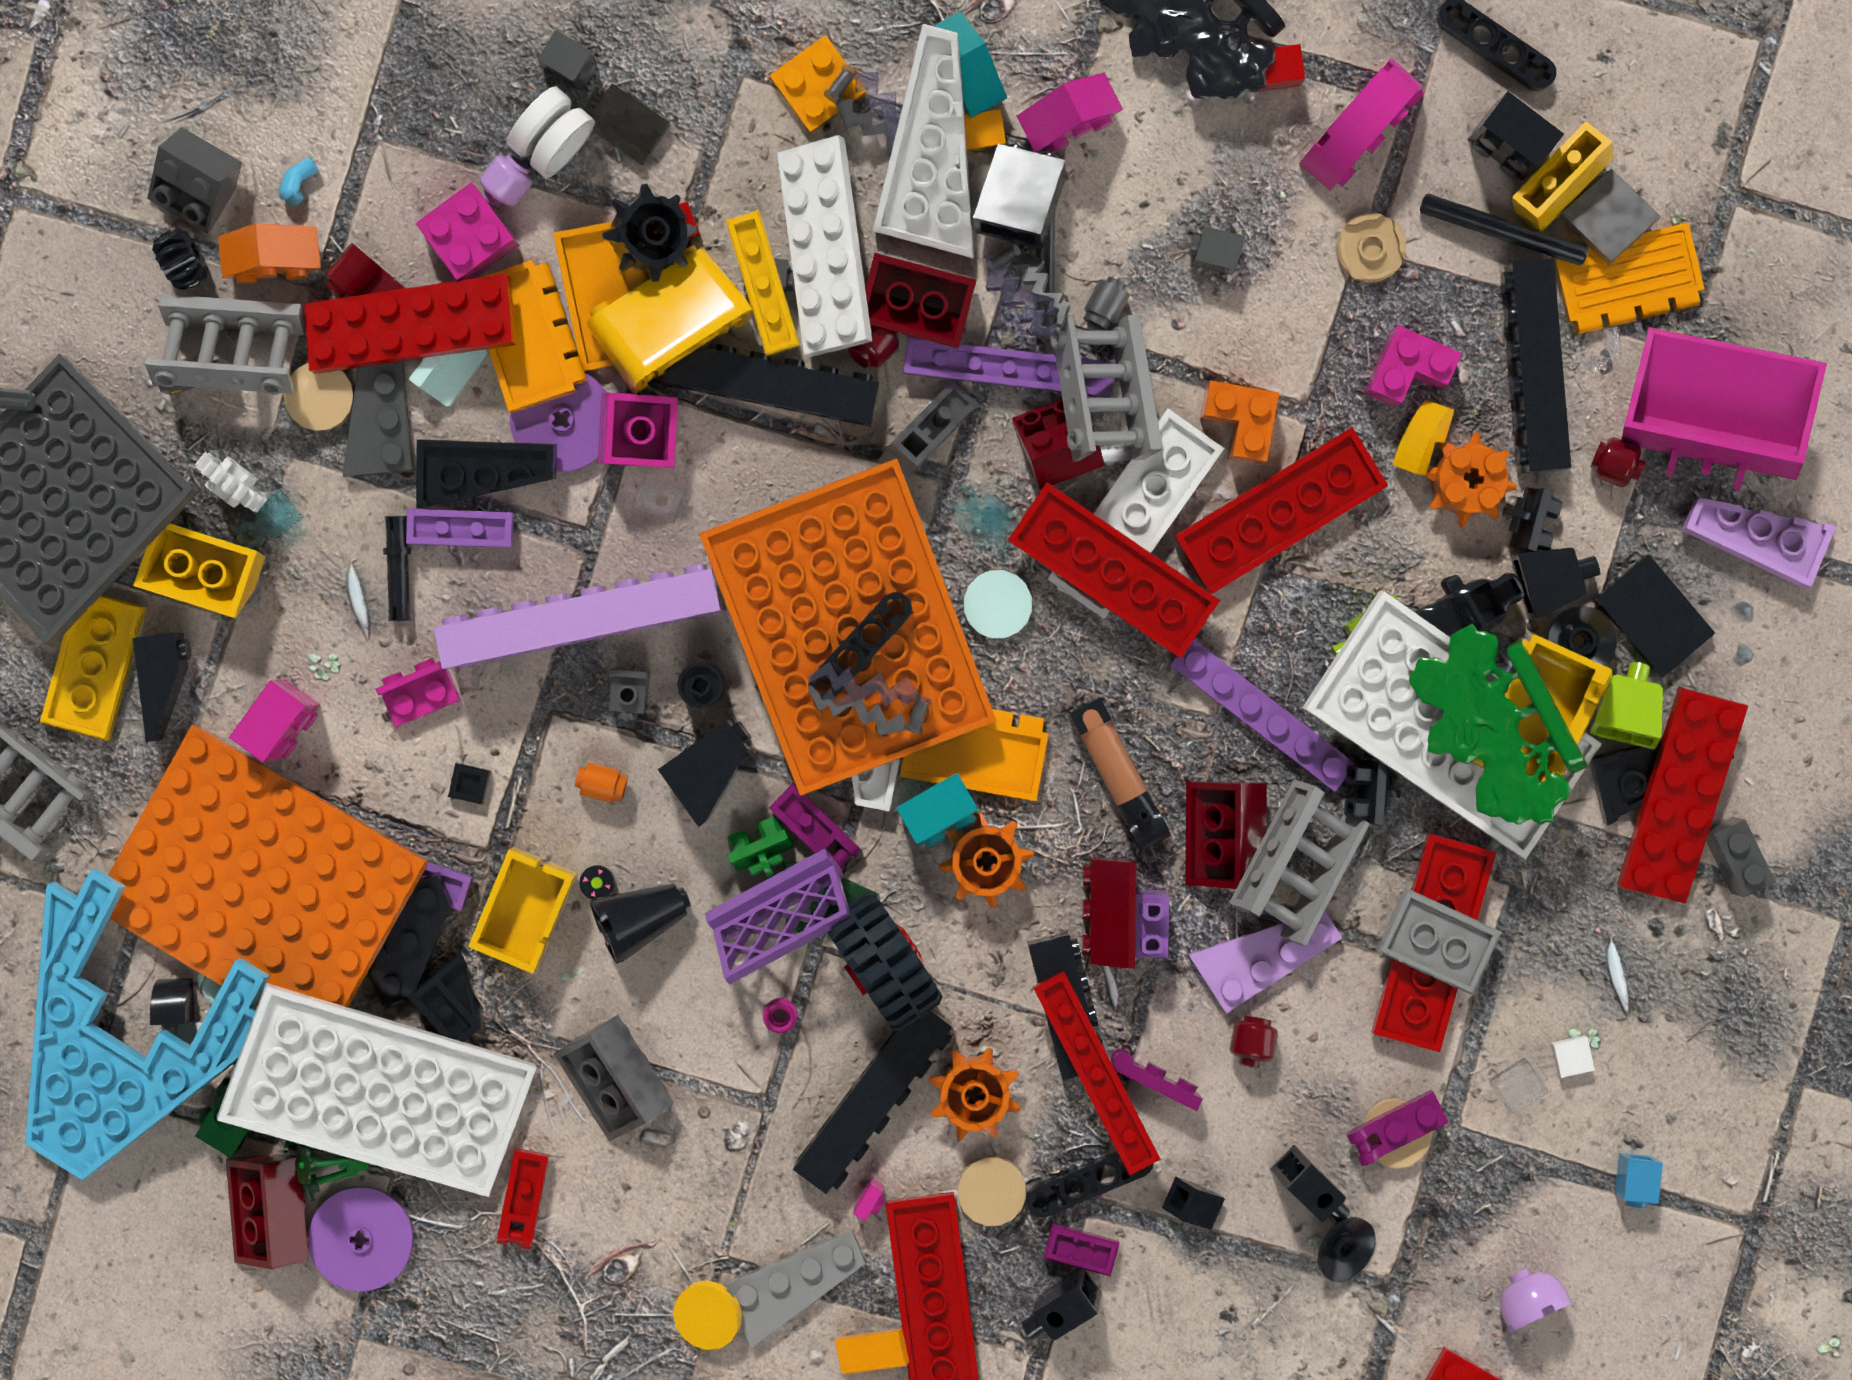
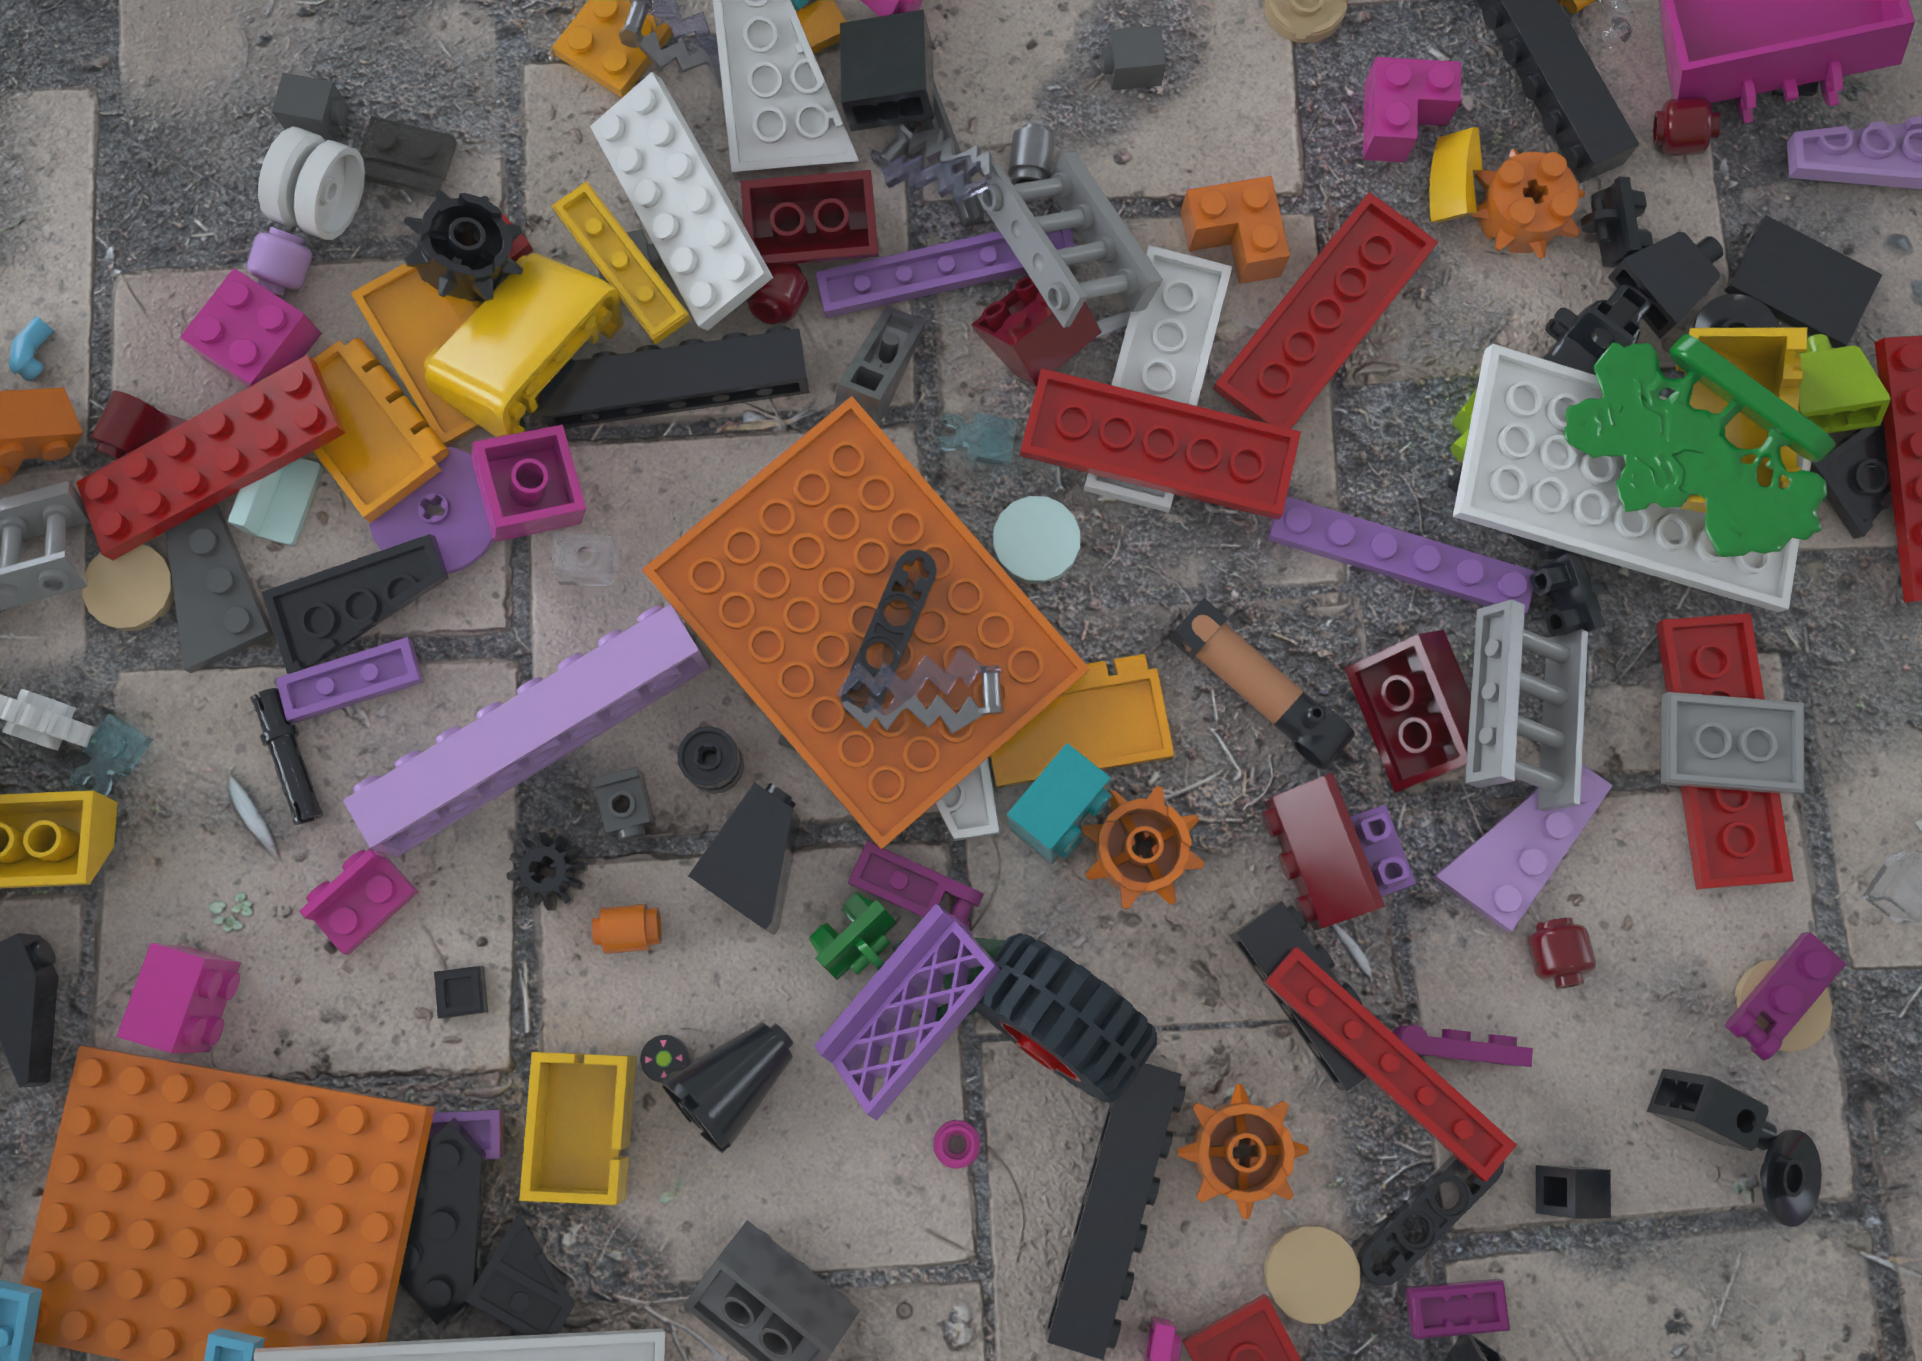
camera: 25 degrees left, 10 degrees down
none -> black gear [507,832,588,911]

